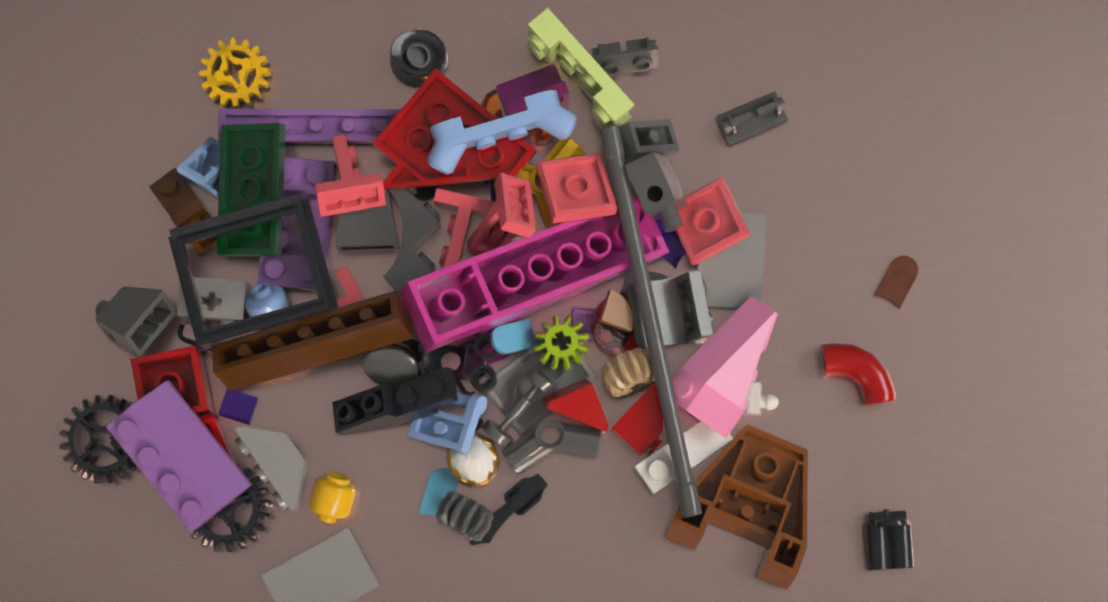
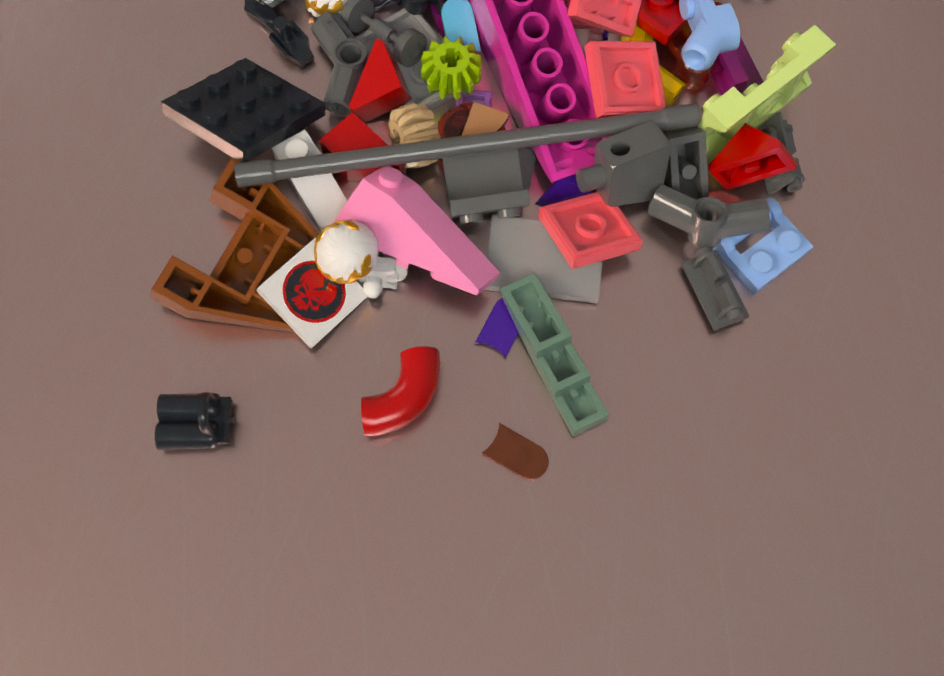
camera: 90 degrees right, 10 degrees down
none -> black plate [161,58,326,163]
none -> tile [256,237,367,348]
none -> white hair [314,219,378,284]
none -> dark purple piece [475,298,519,358]
none -> sand green slope [500,273,609,437]
none -> dark grey piece [648,184,771,248]
none -> red slope [708,123,797,190]
none -> light blue plate [712,198,814,295]

